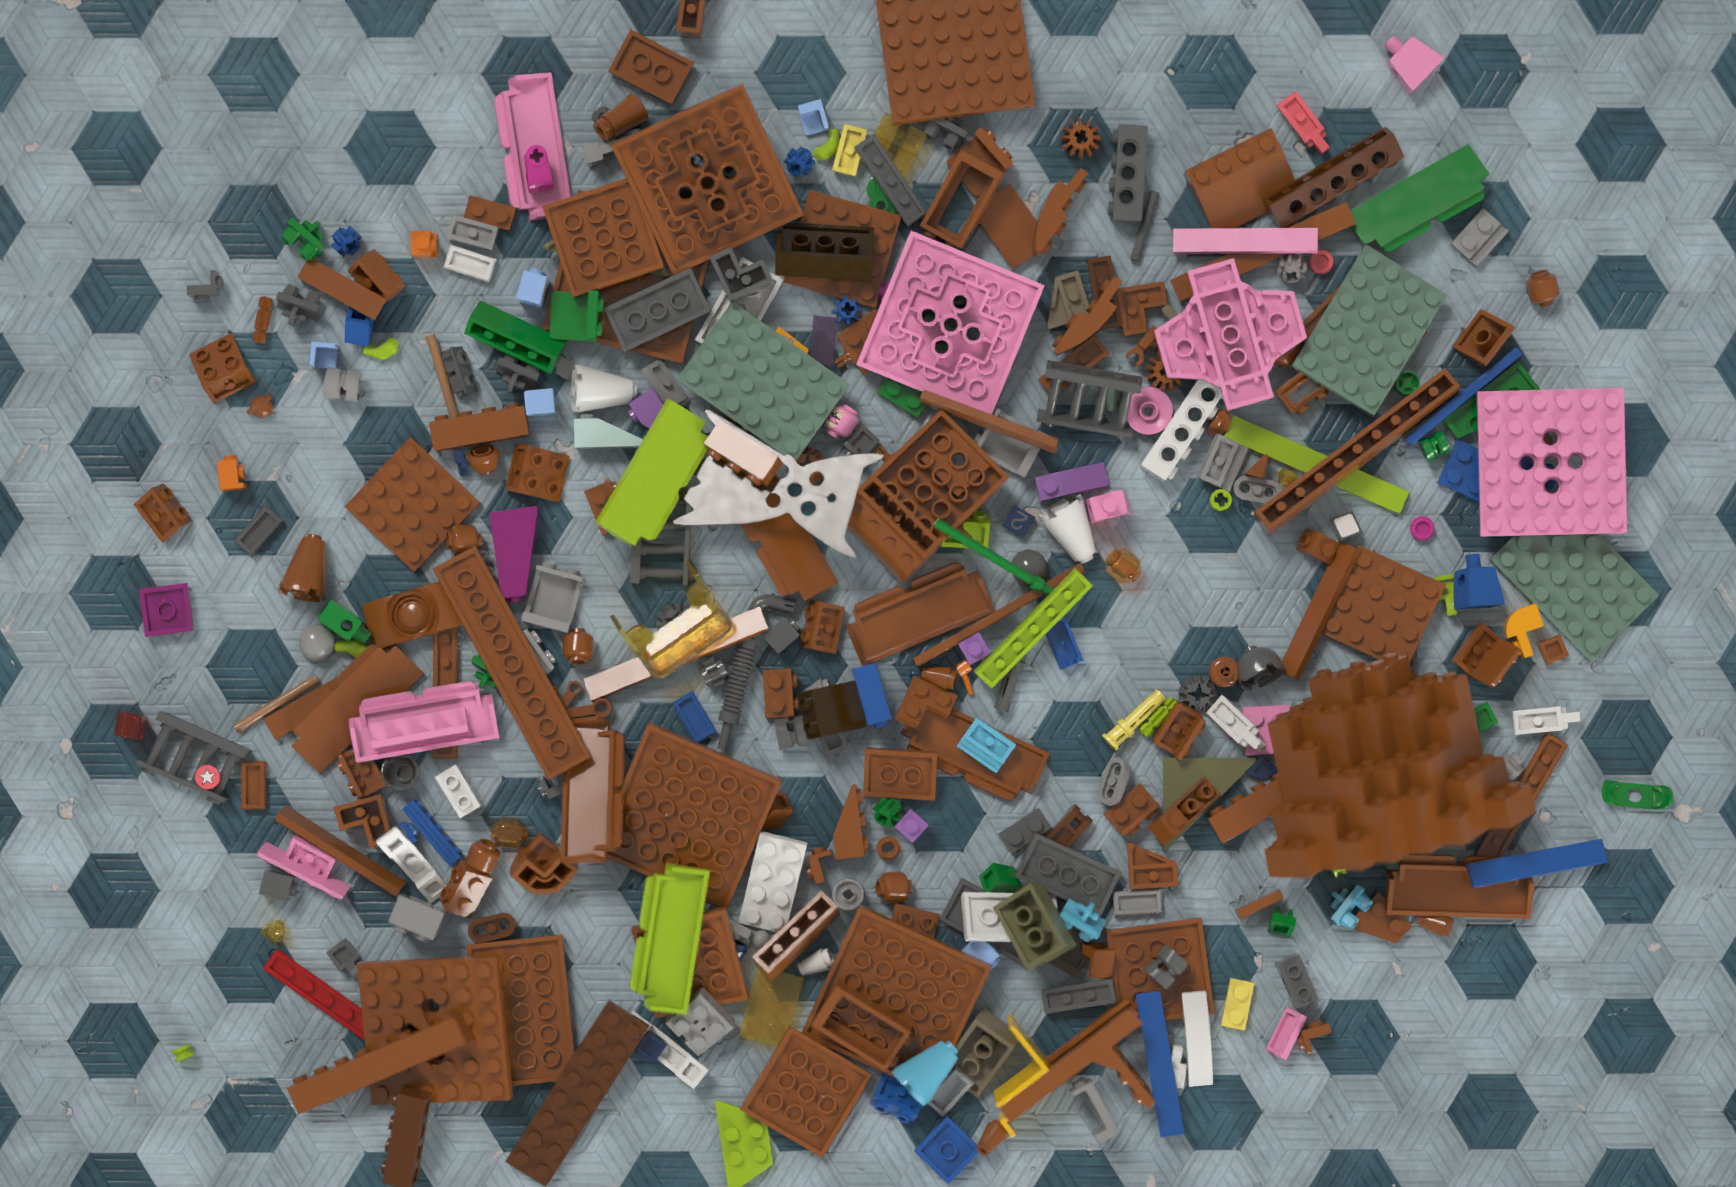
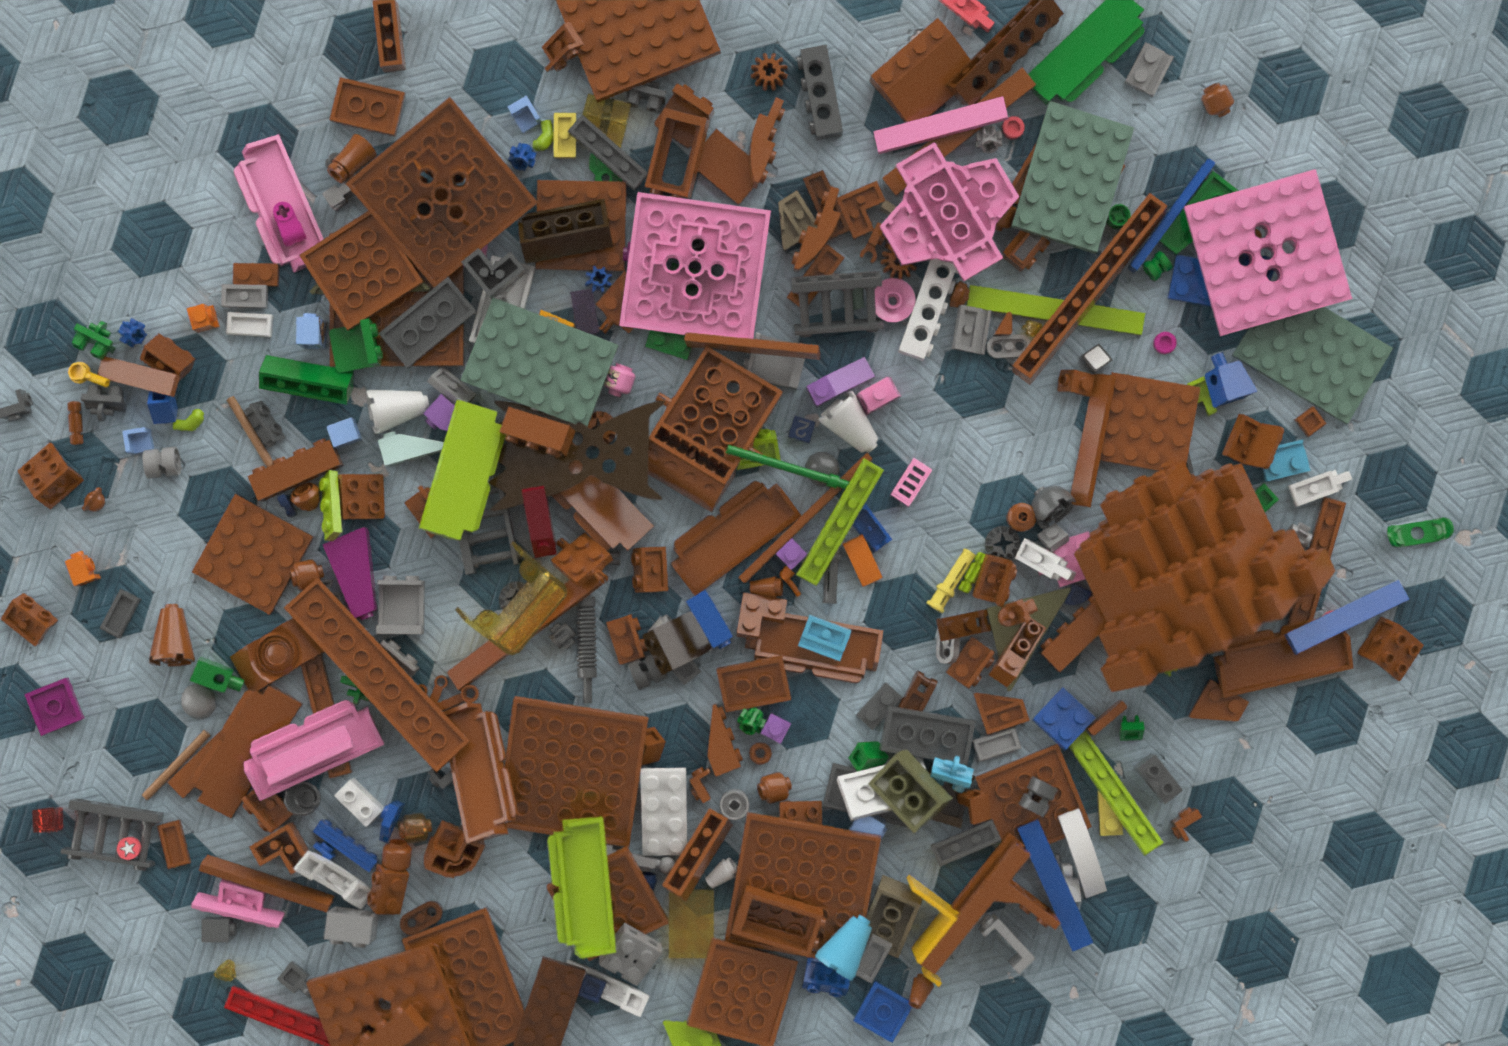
camera: 15 degrees left, 0 degrees up
lime arm [334,640,367,658] -> none
dark grey hips [496,353,540,393] -> none
dark orange head [563,628,594,665] -> none
blue tile [672,691,717,743] -> none
dark grey brick [763,617,800,655] -> none
dark grey bracket [843,424,880,456] -> none
clear orange head [1105,548,1141,583] -> none
dark grey bar [1130,191,1159,262] -> none
lime bush [1209,489,1232,511] -> none
bright pink tile [1266,1007,1307,1060] -> none
medium azure hips [1330,884,1373,930] -> none
dark orange cone [1417,916,1454,937] -> none
dark orange slope [1452,309,1515,369] -> none
light orange brick [1502,603,1544,659] -> none
none -> yellow plate [68,362,110,388]
none -> lime plate [319,470,342,541]
none -> blue wing [379,800,405,843]
none -> dark red slope [522,486,557,558]
none -> dark orange bracket [542,22,584,72]
none -> dark orange plate [551,532,613,588]
none -> orange slope [843,534,883,587]
none -> bright pink slope [890,458,932,507]
none -> reddish brown plate [936,609,992,641]
none -> dark orange hips [998,599,1038,627]
none -> blue plate [1032,687,1096,751]
none -> light grey plate [1037,523,1070,552]
none -> lime tile [1069,731,1164,856]
none -> medium azure plate [1262,439,1311,482]
none -> dark orange bracket [1357,616,1424,681]

